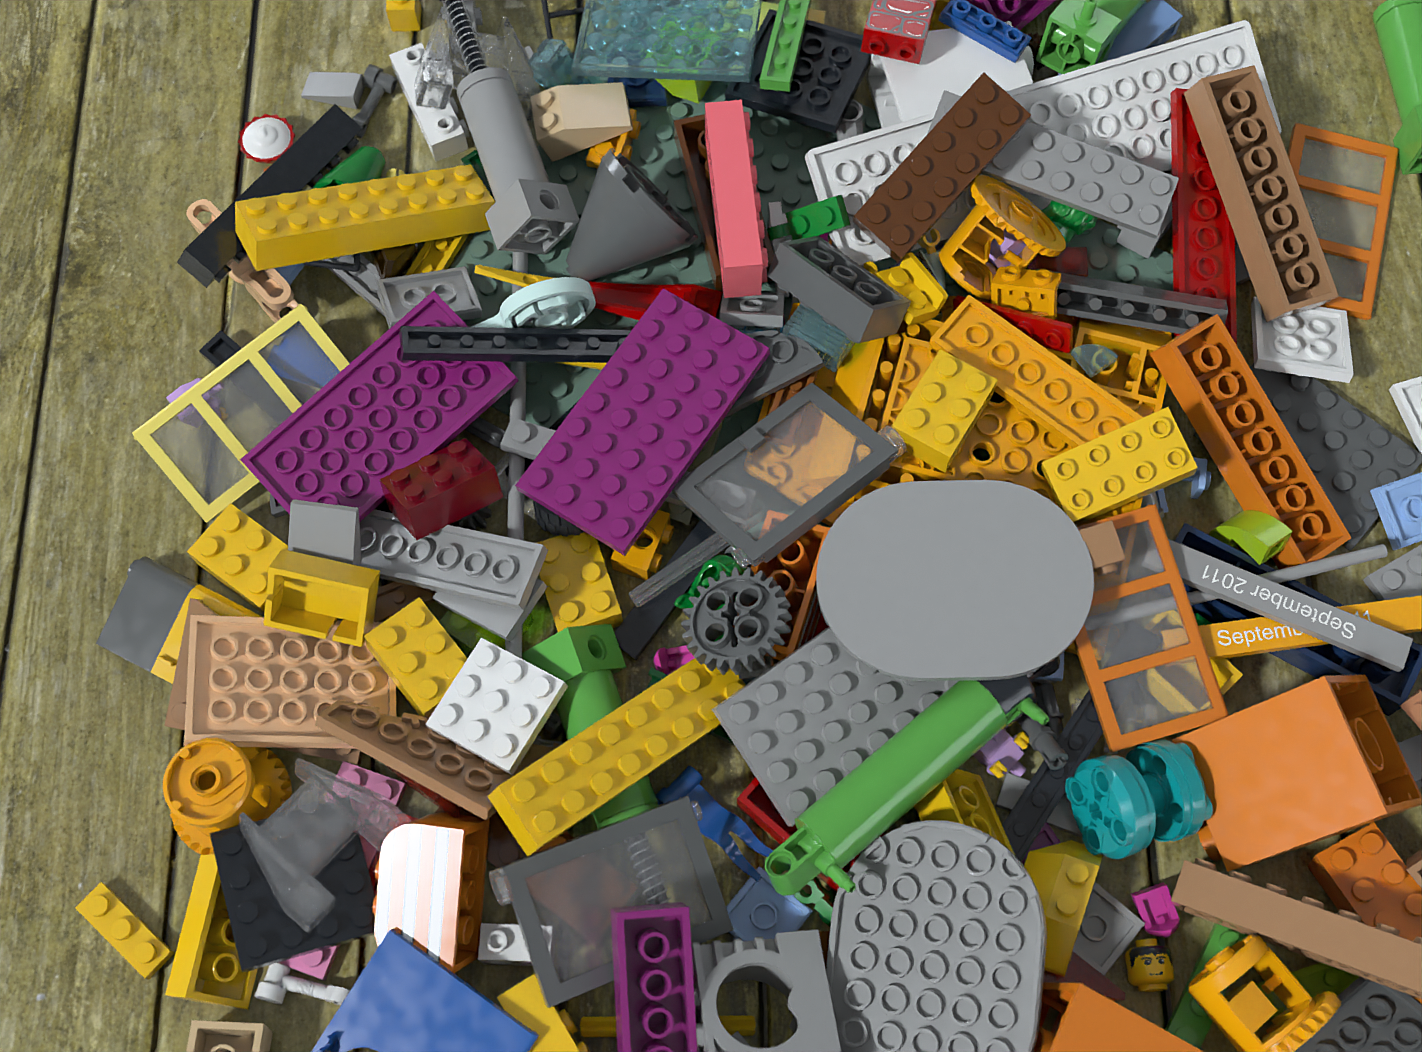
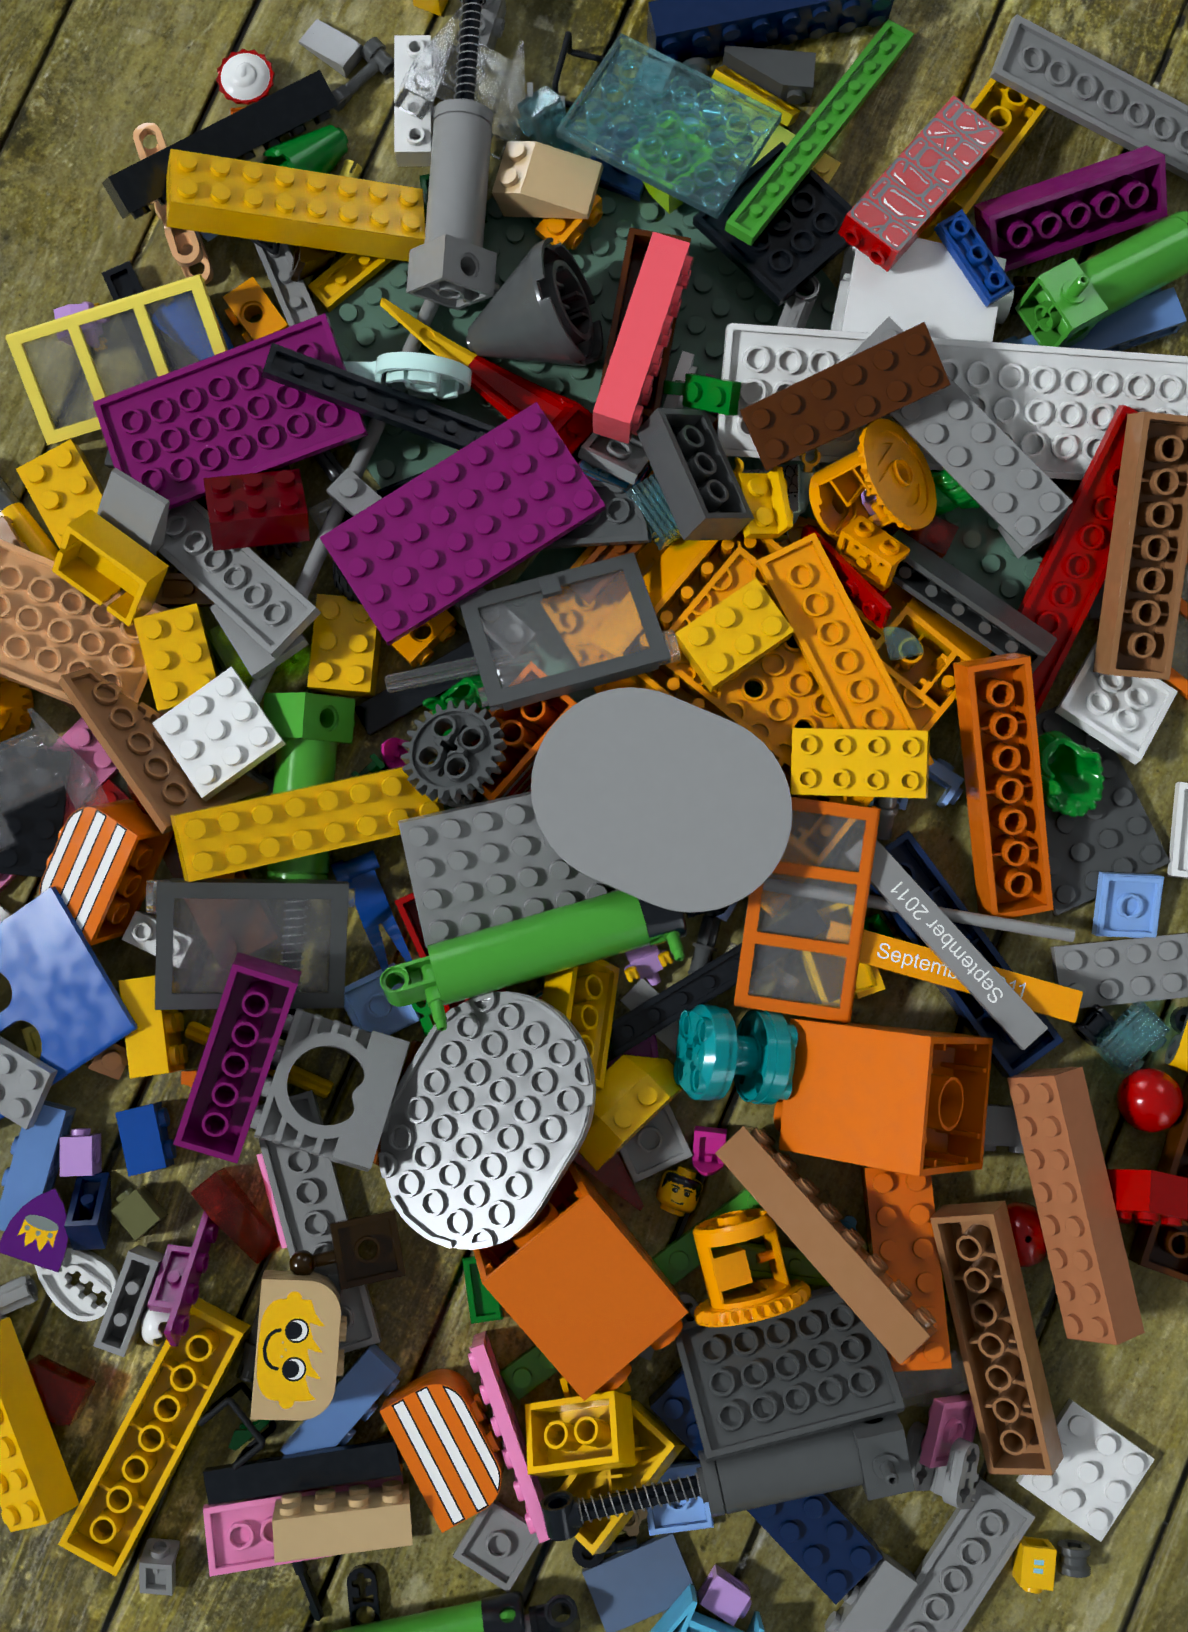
camera: 25 degrees right, 15 degrees up
light grey tile [376,266,482,329] -> none
dark grey pin [1017,713,1068,770] -> none
medium nougat brick [1079,520,1125,577] -> none
lime brick [1208,510,1293,565] -> none
none -> light orange brick [223,276,289,343]
none -> green hair [1038,731,1105,817]

